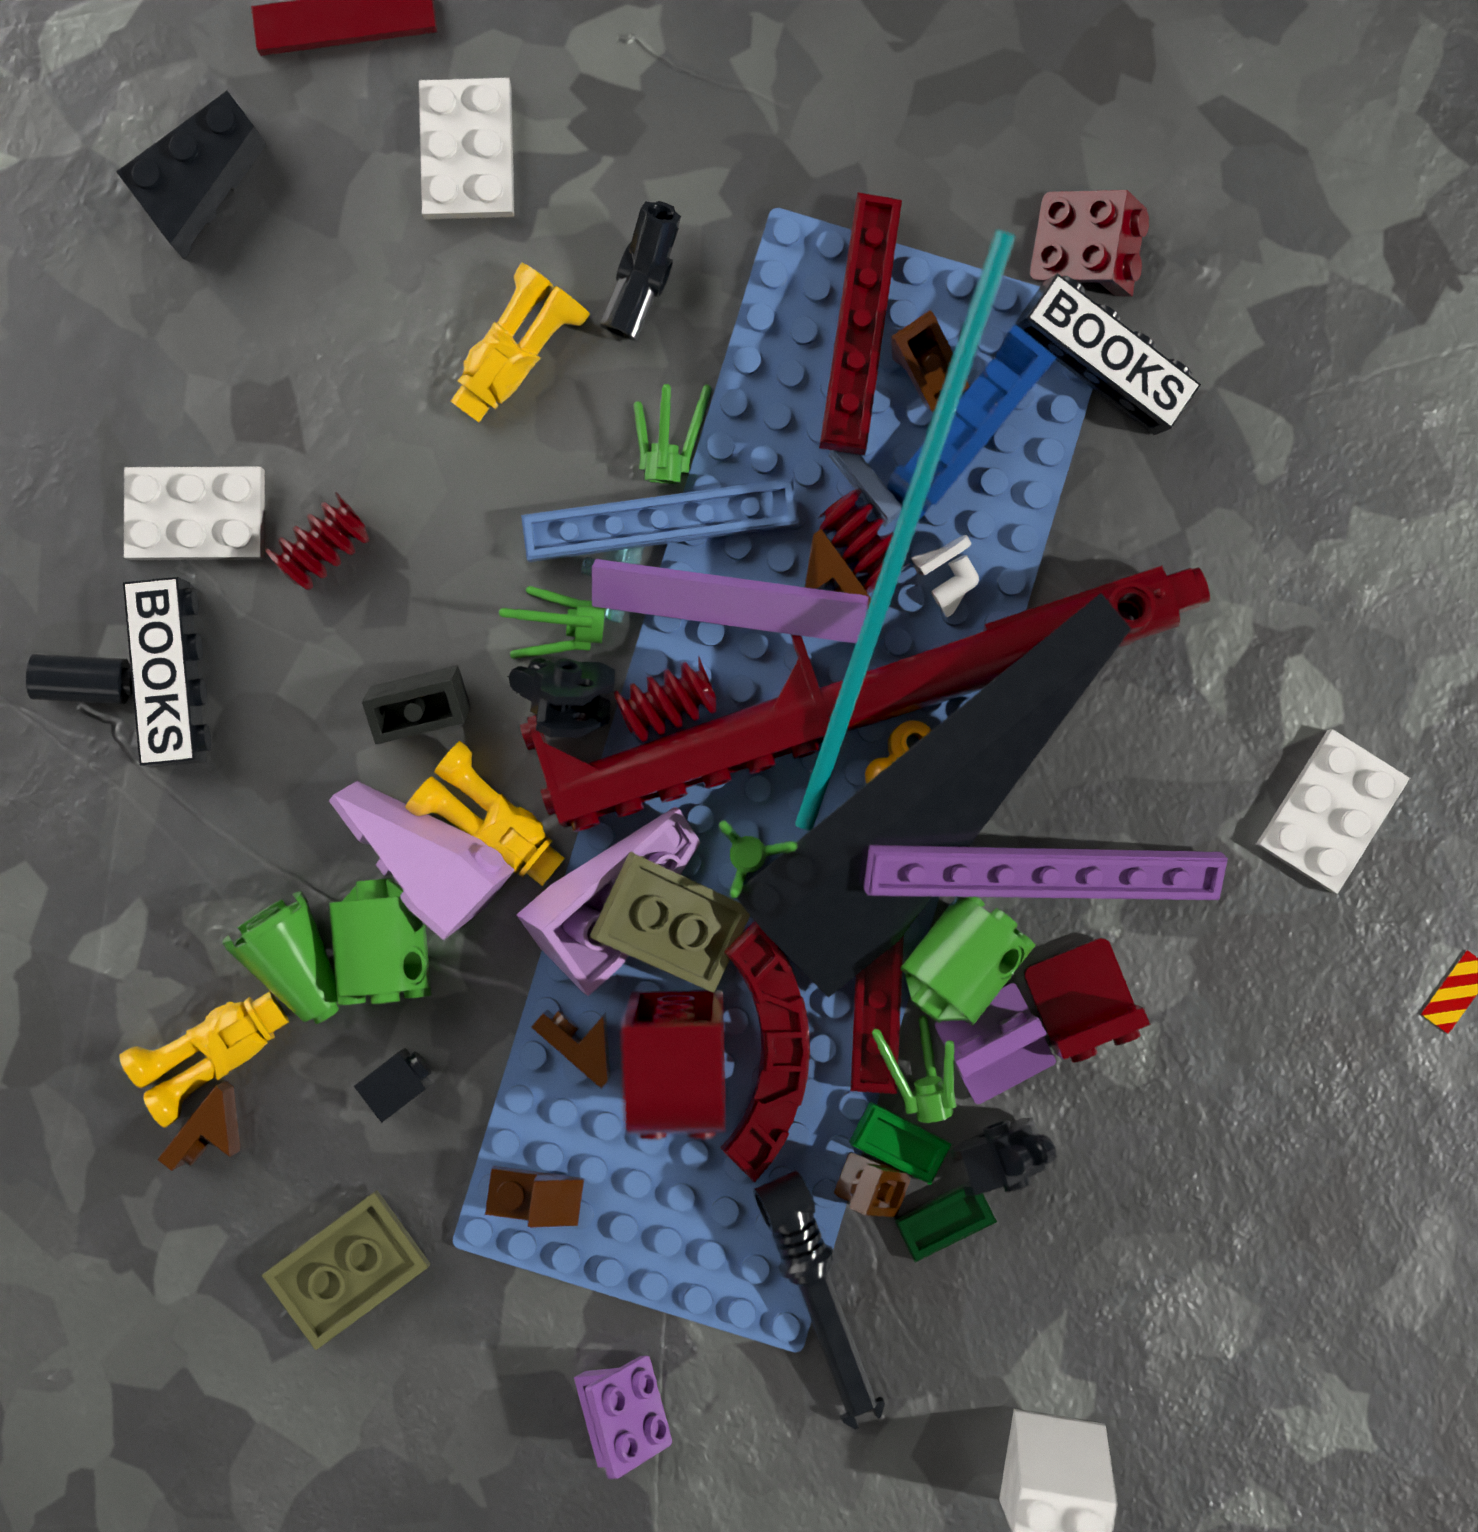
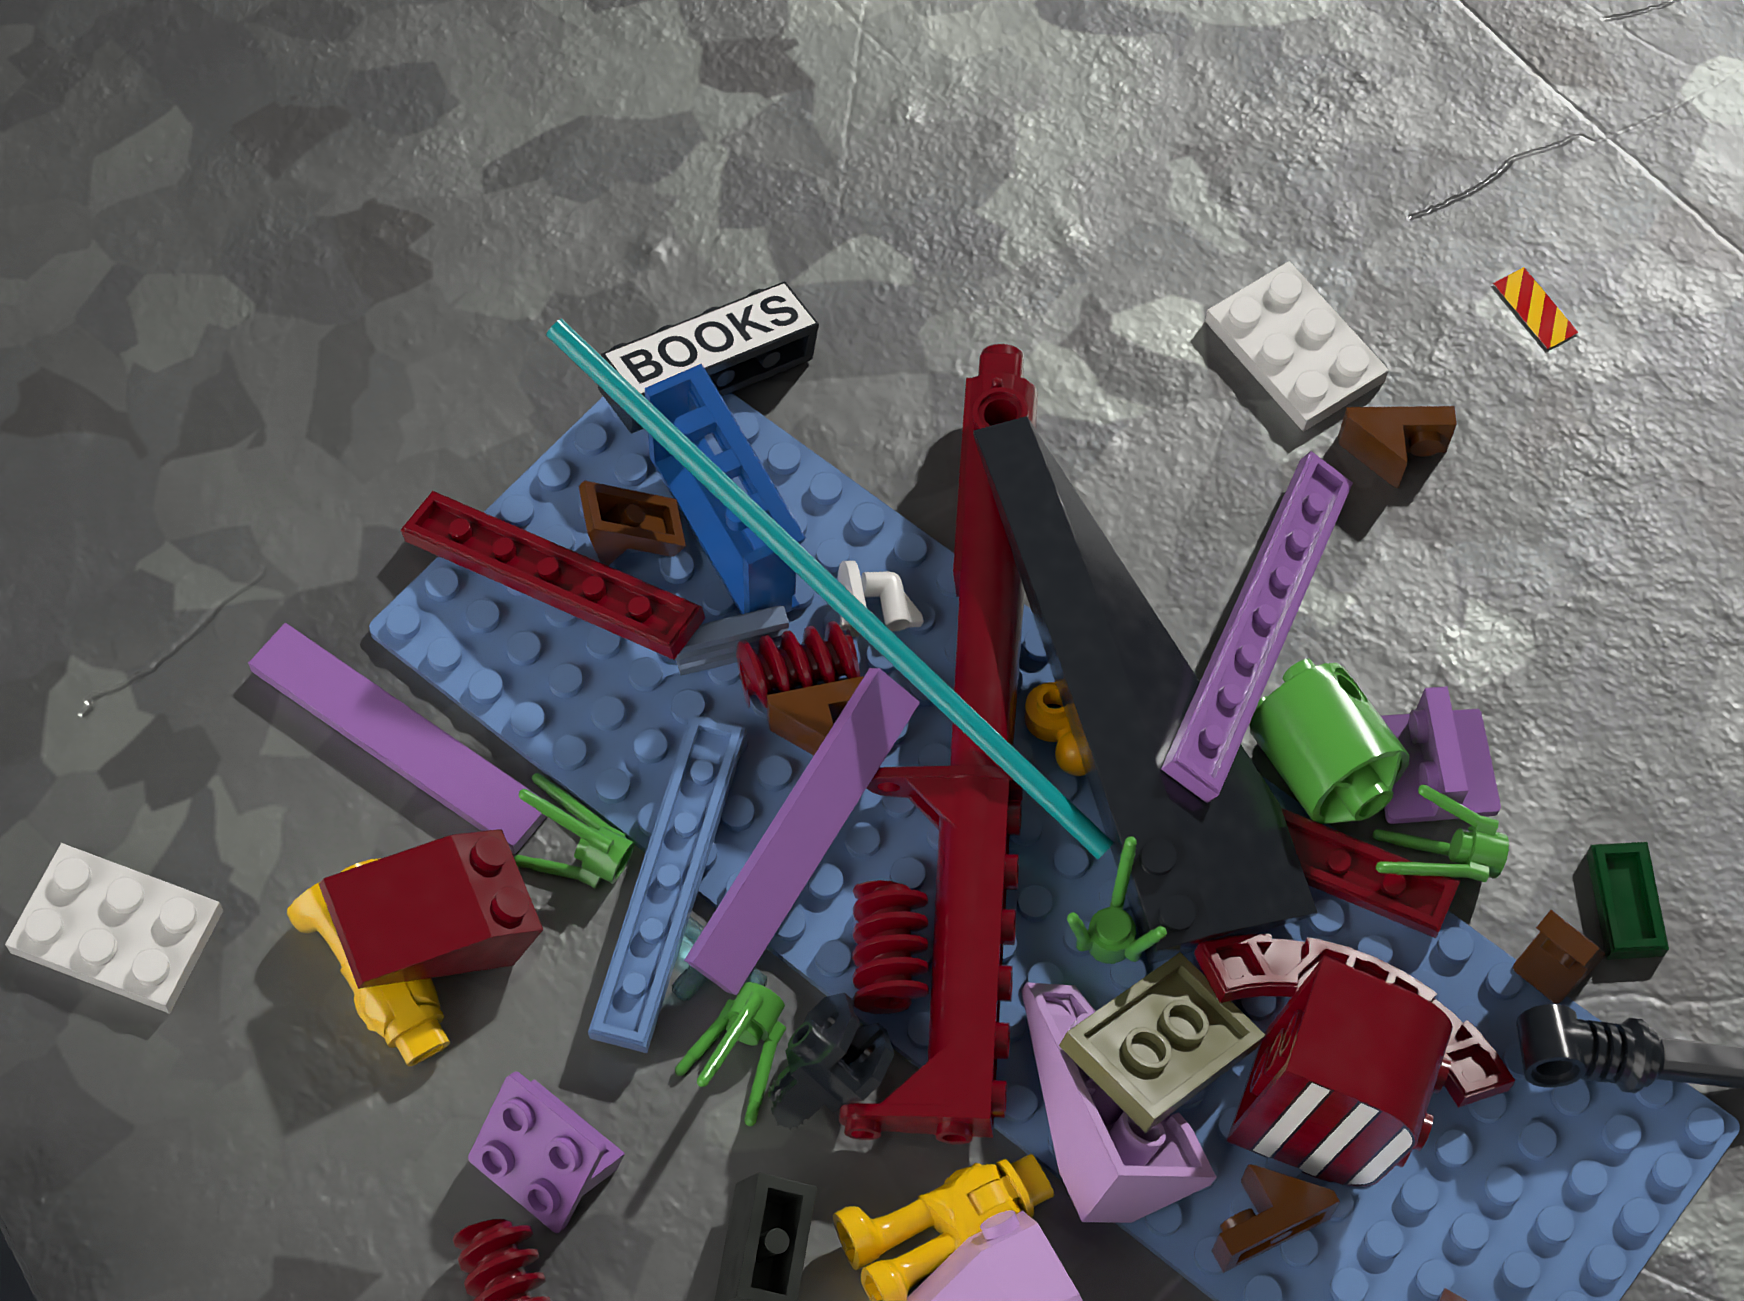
camera: 70 degrees left, 25 degrees down
black piece [600,201,681,342] -> none
green tile [849,1101,952,1185] -> none
black hinge [950,1117,1057,1196] -> none
dark red bracket [1024,938,1150,1063] -> none
bracket [1030,190,1149,297] -> none
none -> medium lavender tile [248,623,547,854]
none -> dark red slope [319,829,543,989]
none -> medium lavender bracket [468,1071,625,1233]
none -> reddish brown slope [1338,406,1457,488]

